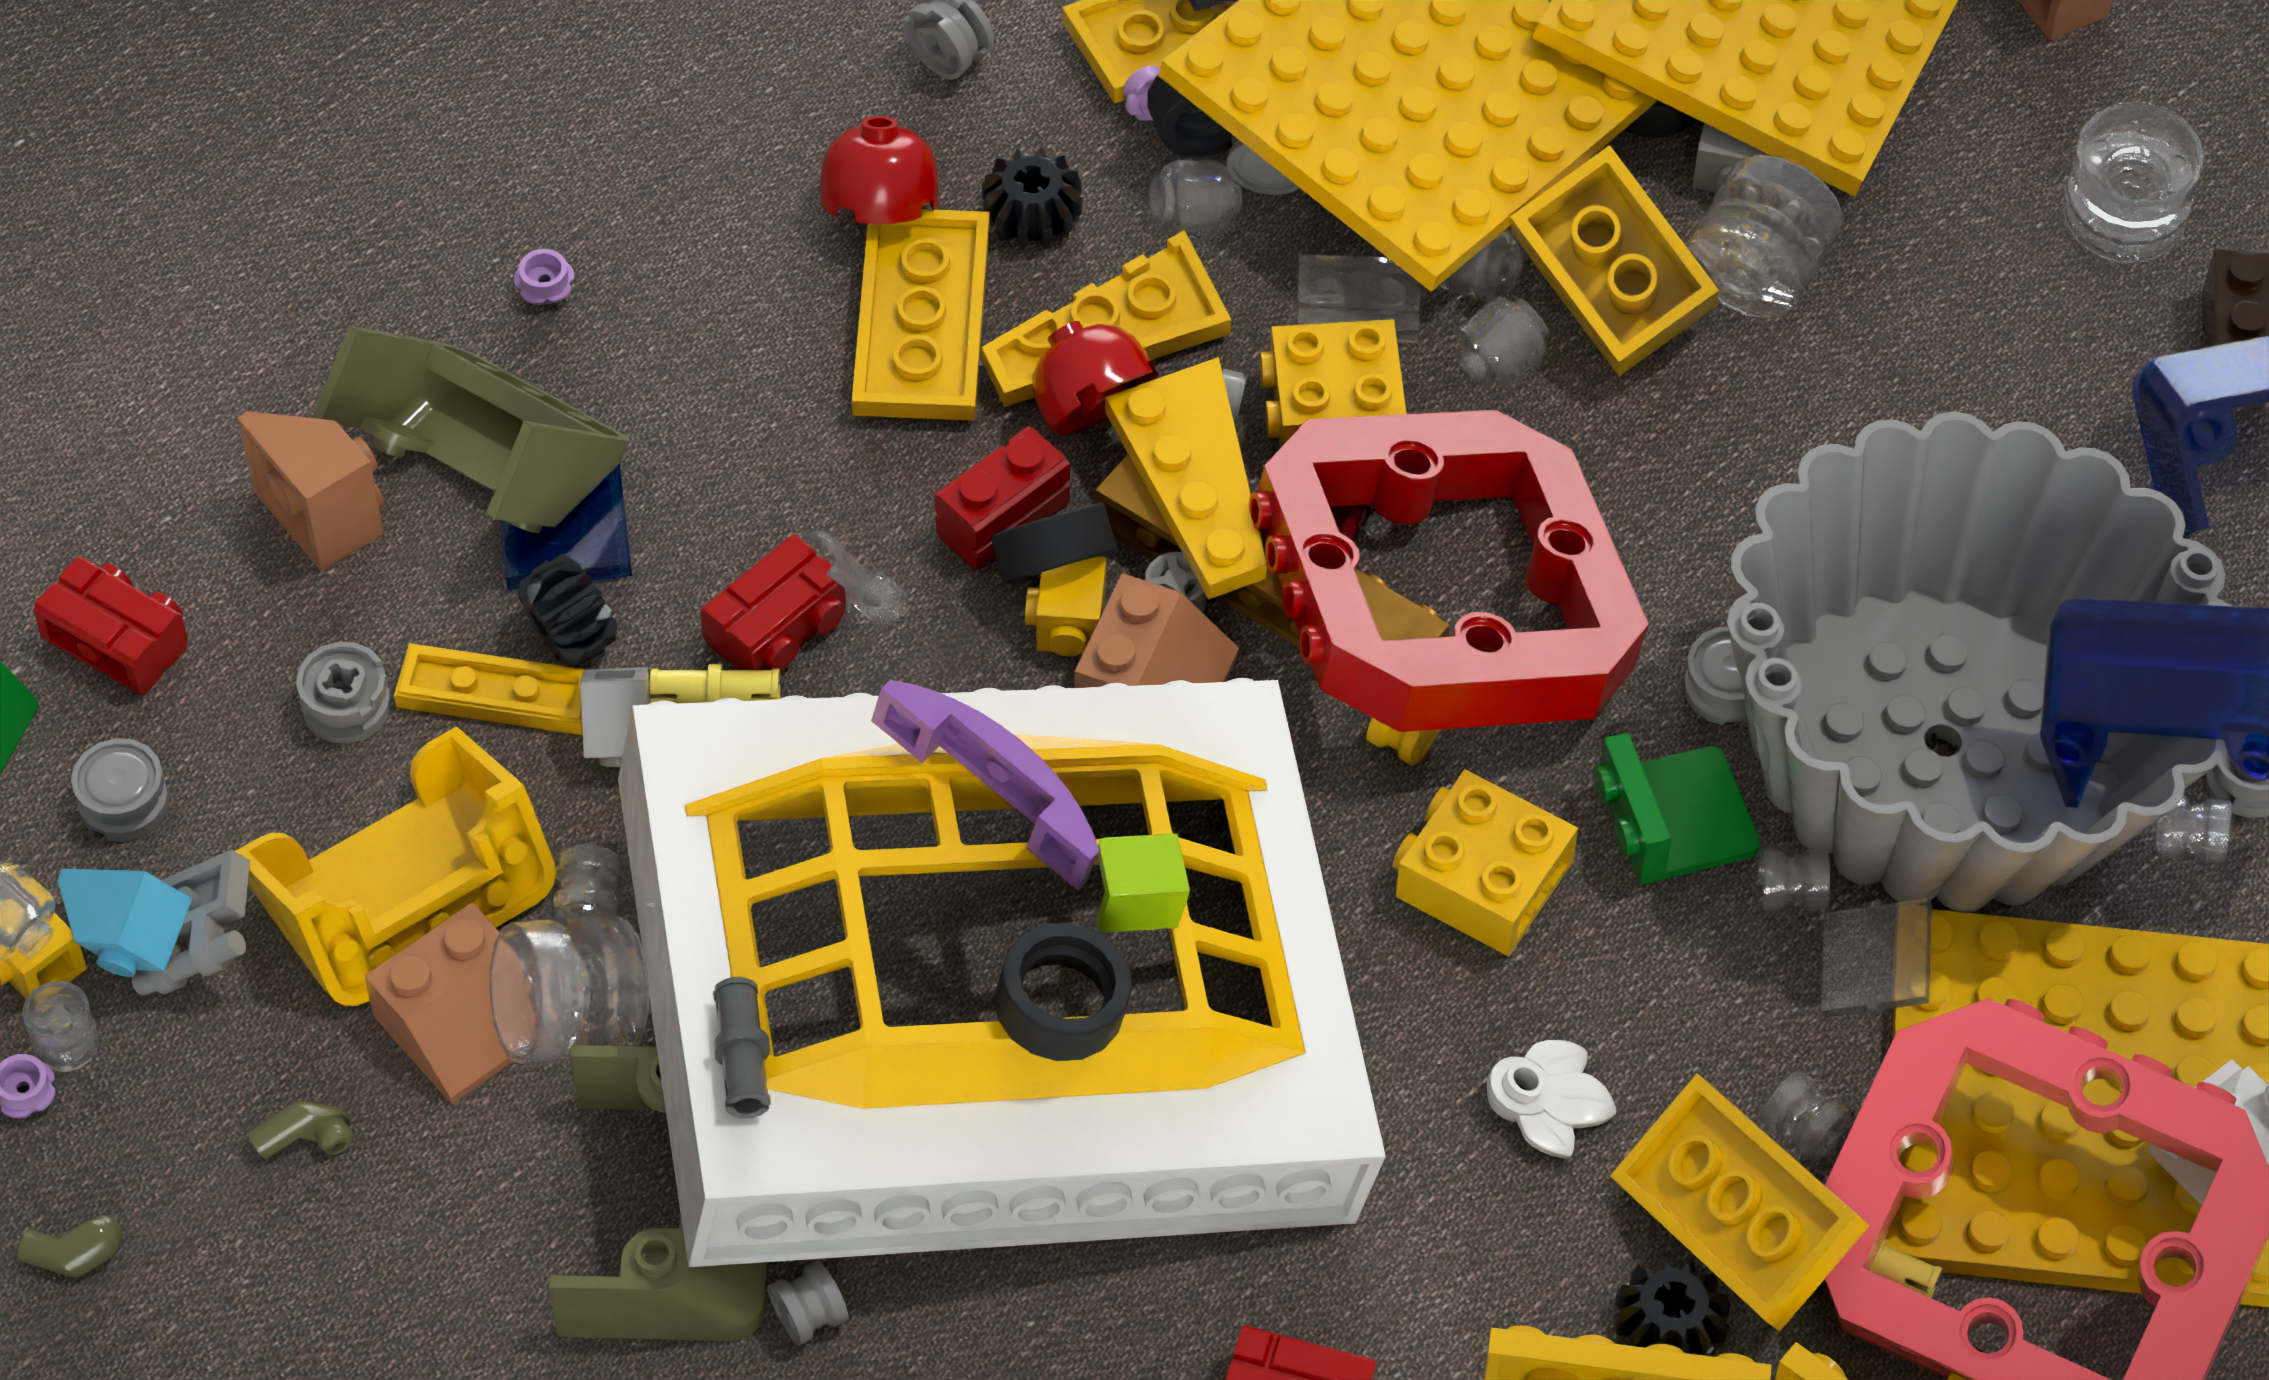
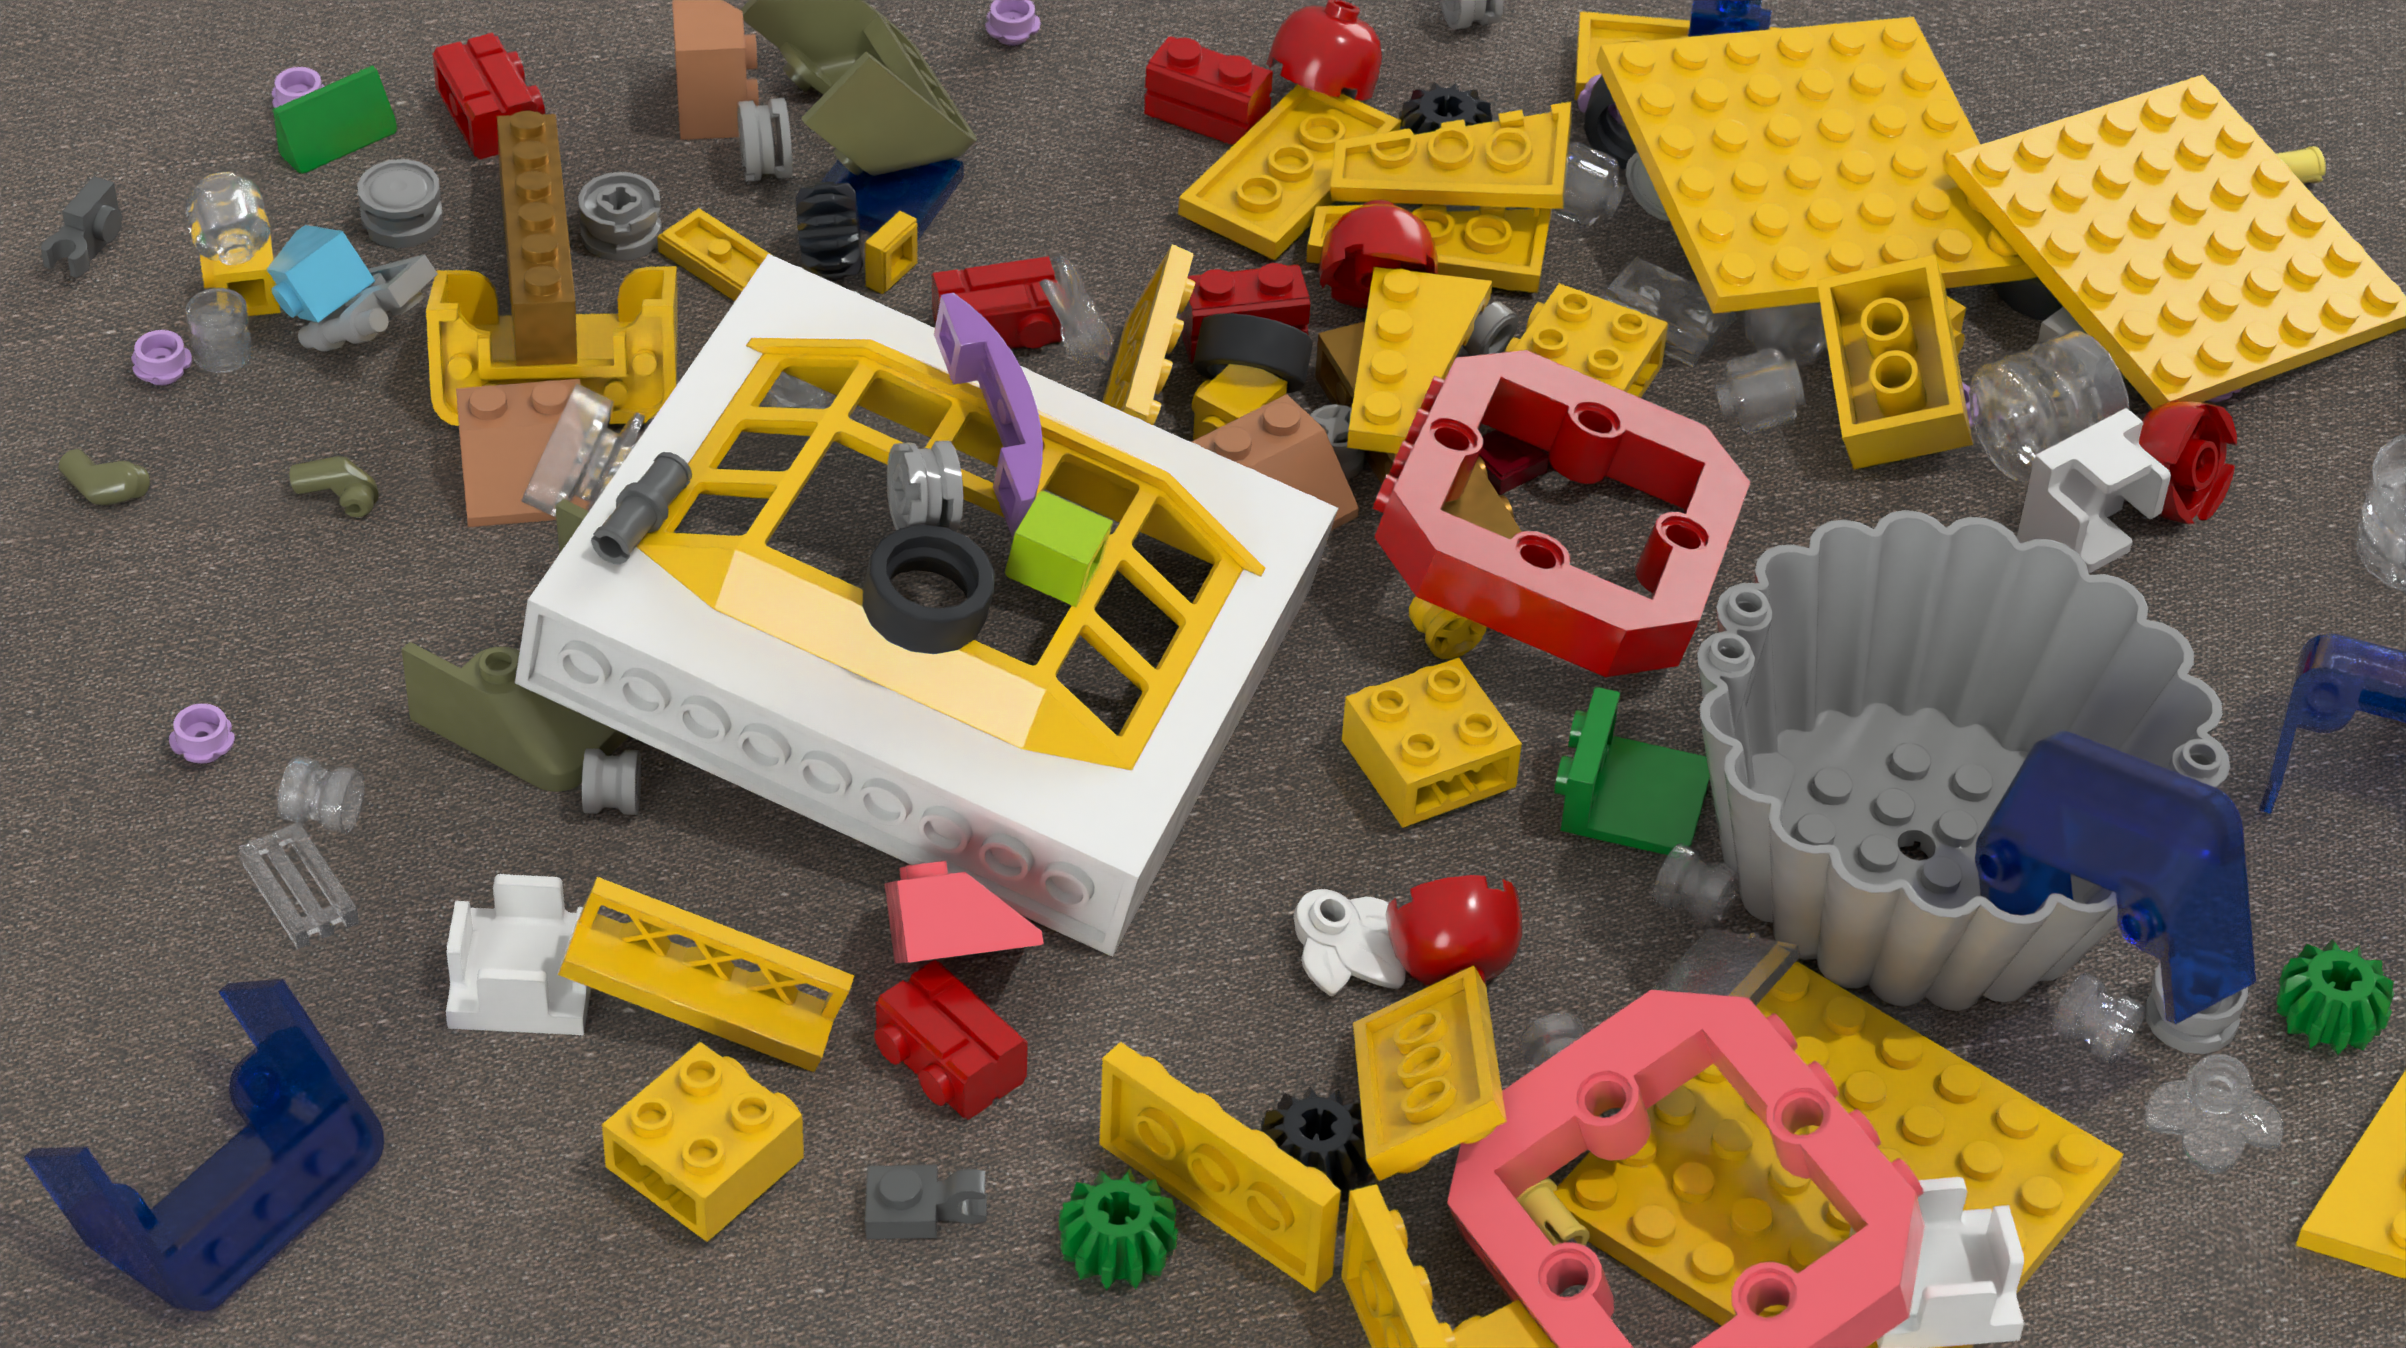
camera: 30 degrees right, 10 degrees down
none -> pearl gold brick [497,111,578,366]
none -> light grey wheel [737,98,793,182]
none -> yellow tile [865,211,918,294]
none -> coral slope [885,861,1044,963]
none -> light grey wheel [887,440,963,532]
none -> yellow plate [1102,244,1195,425]
none -> red brick [1144,36,1273,145]
none -> yellow wing [1330,102,1572,209]
none -> red cylinder [1385,875,1522,987]
none -> white panel [2017,408,2171,573]
none -> red cylinder [2139,401,2237,524]

